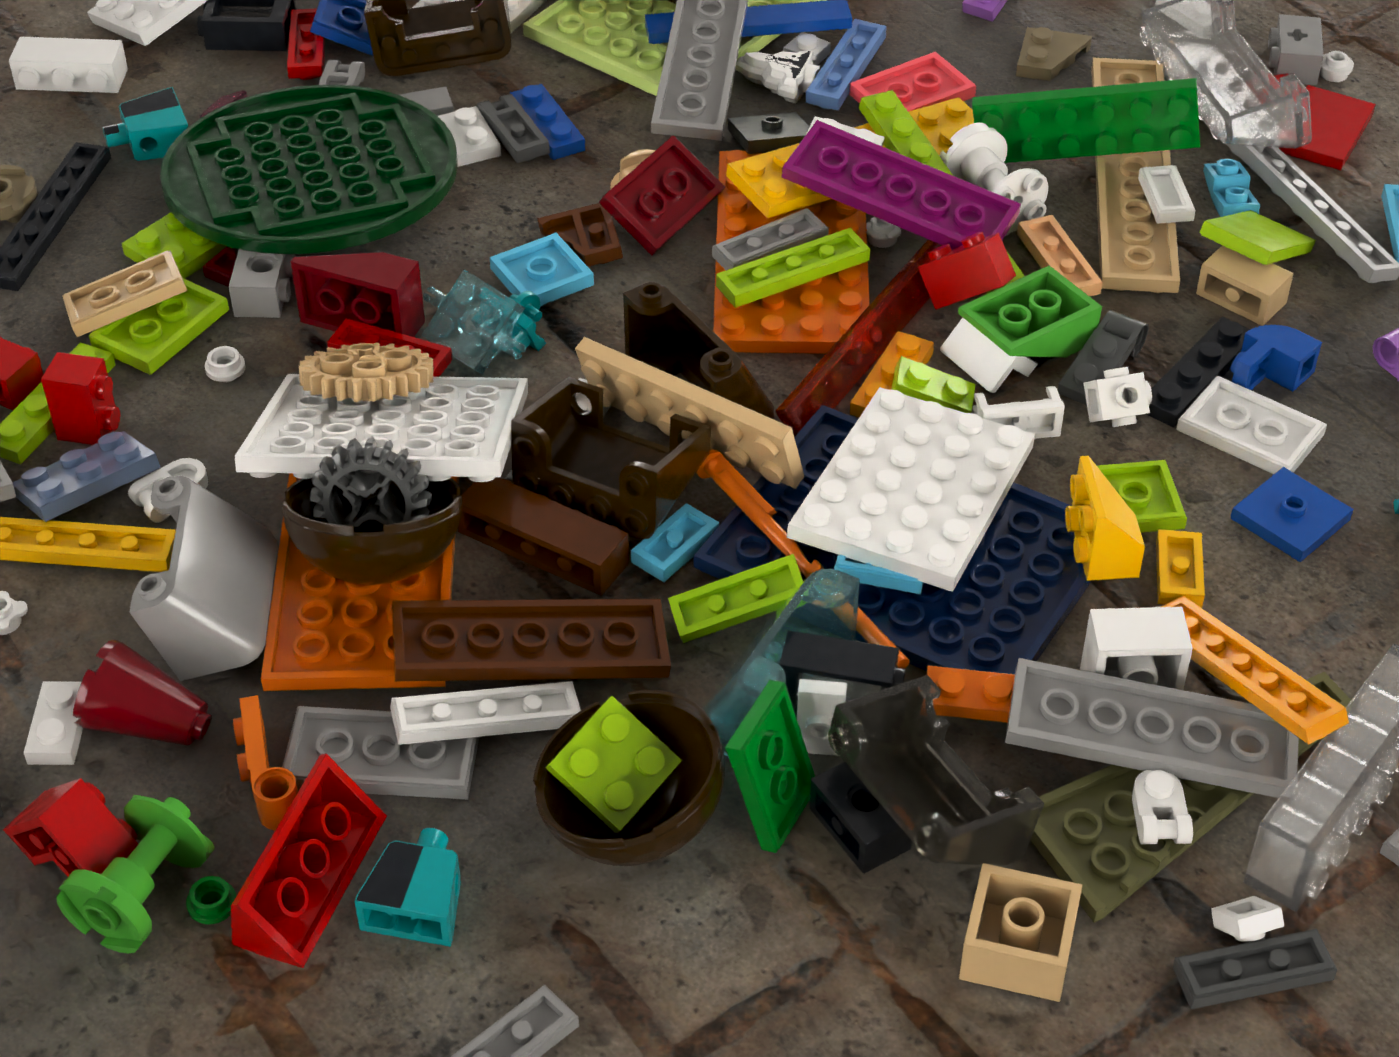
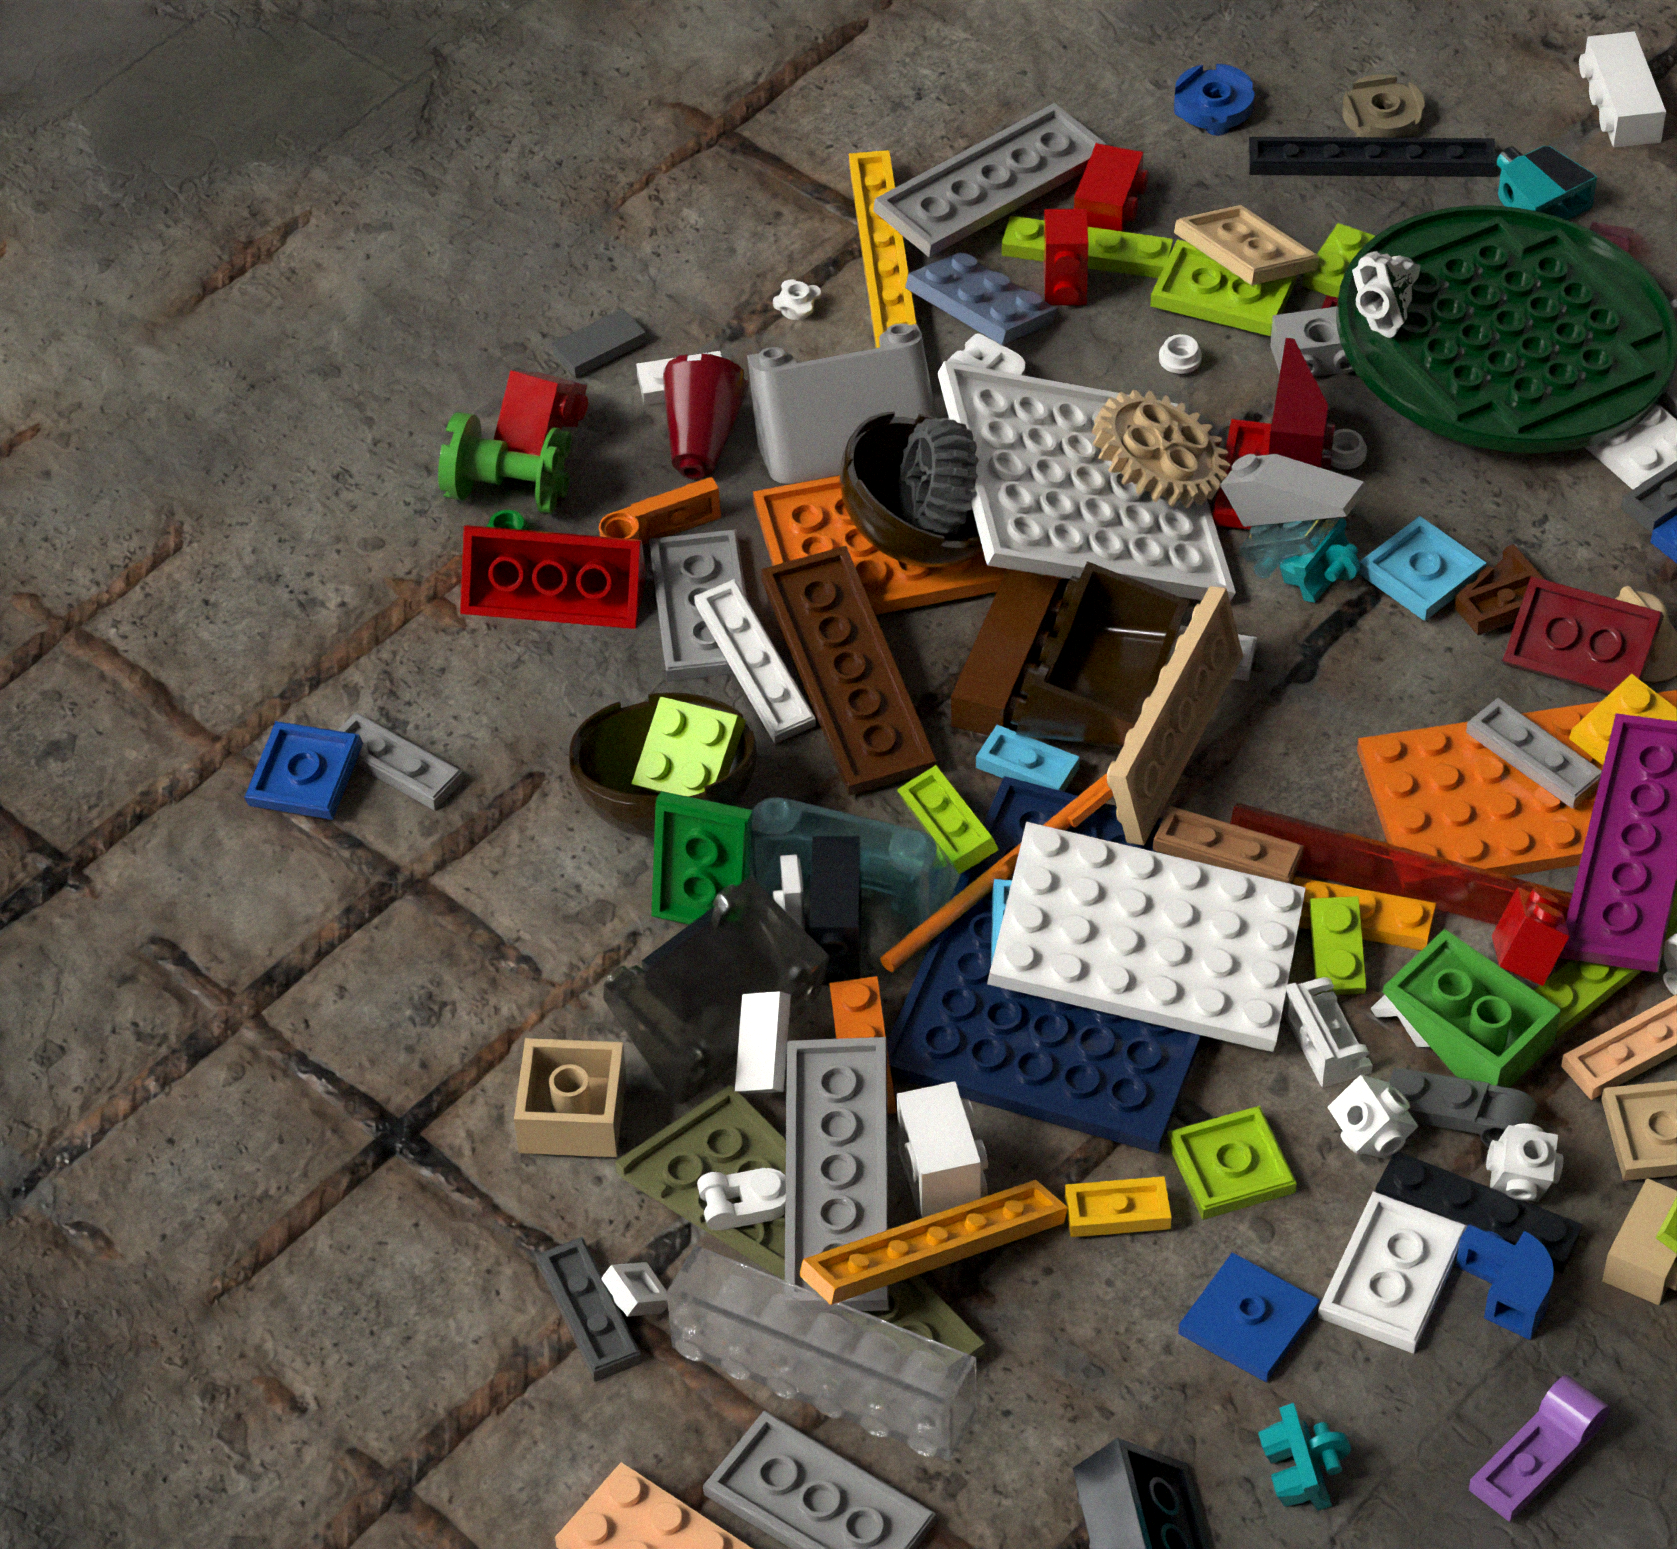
camera: 80 degrees right, 5 degrees up
teal torso [354,828,461,947] -> none
dark brown windscreen [623,282,774,419] -> none
lime plate [716,227,870,308] -> none
yellow slope [1065,456,1145,581] -> none
none -> white tile [735,991,791,1094]
none -> medium nougat tile [1153,806,1304,884]
none -> light grey slope [1220,454,1368,527]
none -> white rock [1352,251,1420,338]
none -> white brick [1486,1123,1563,1202]

